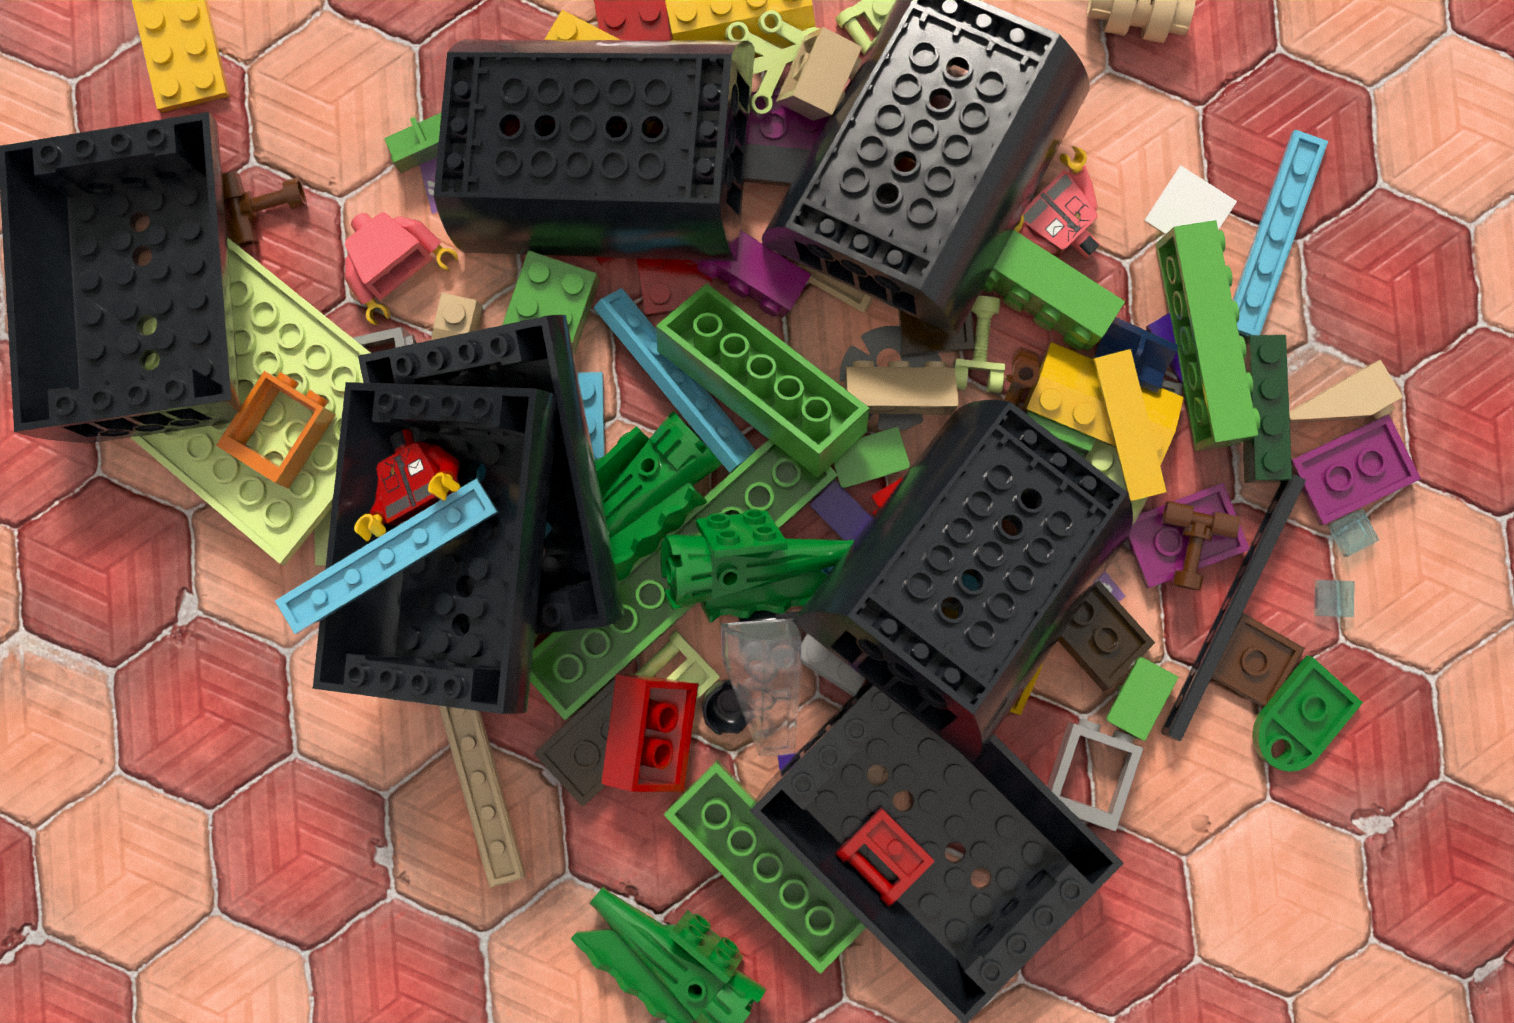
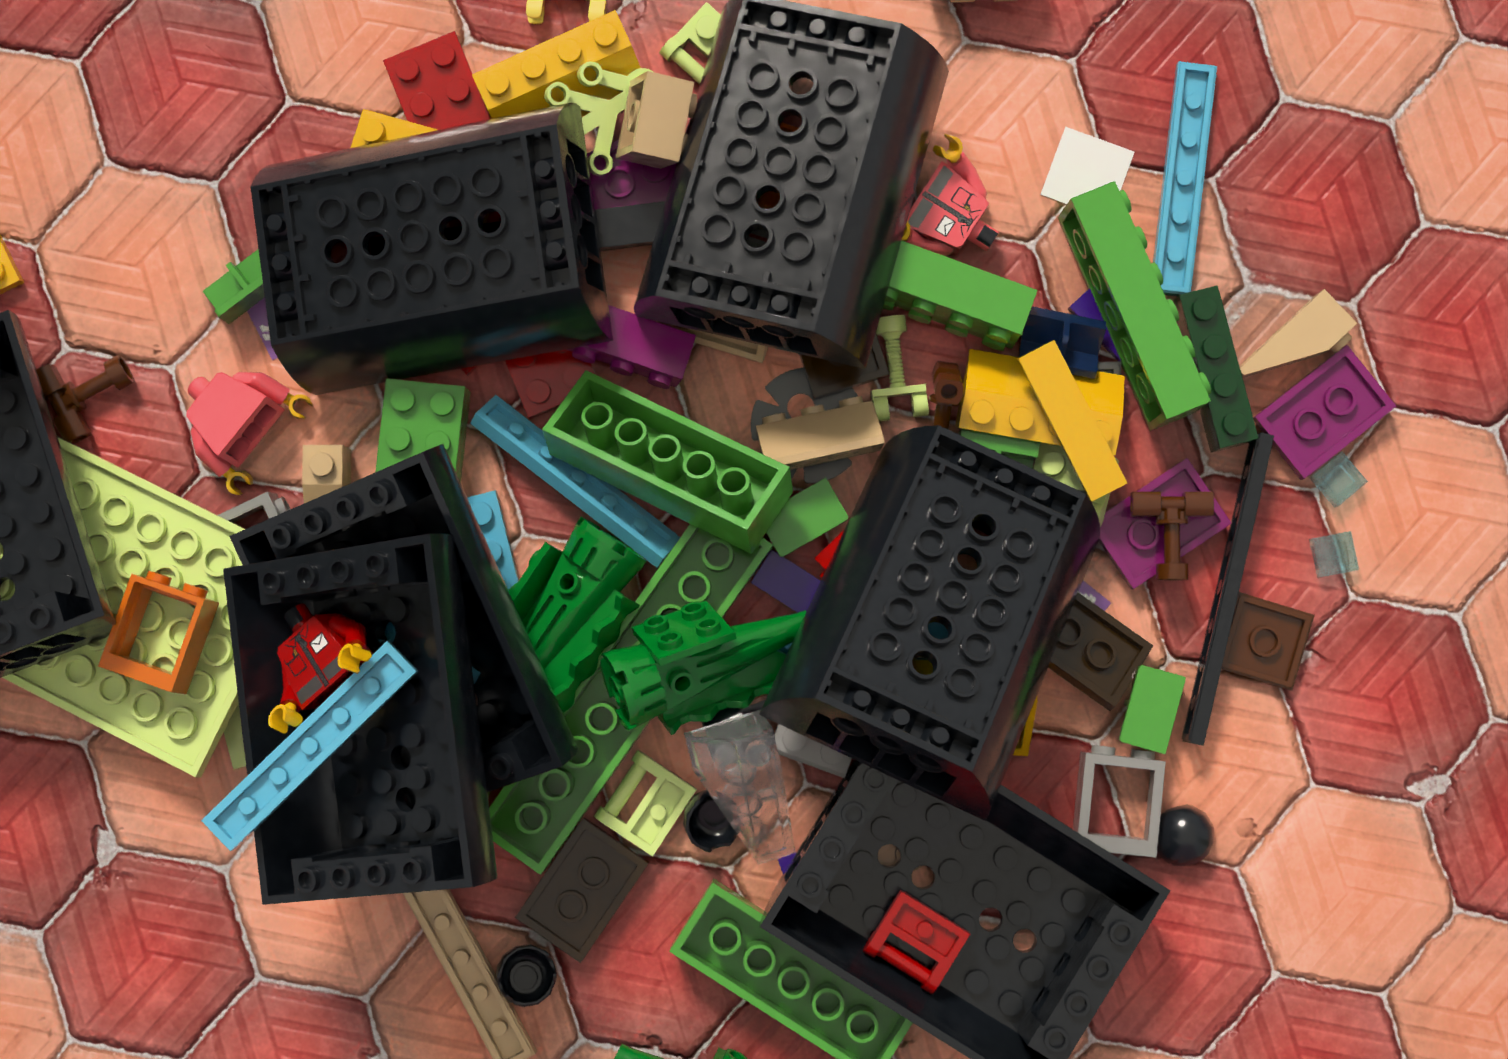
camera: 15 degrees left, 0 degrees up
red slope [601,674,698,792] -> none
green tile [1252,655,1363,772] -> none
none -> black hair [496,944,557,1007]
none -> black hair [1157,804,1214,866]

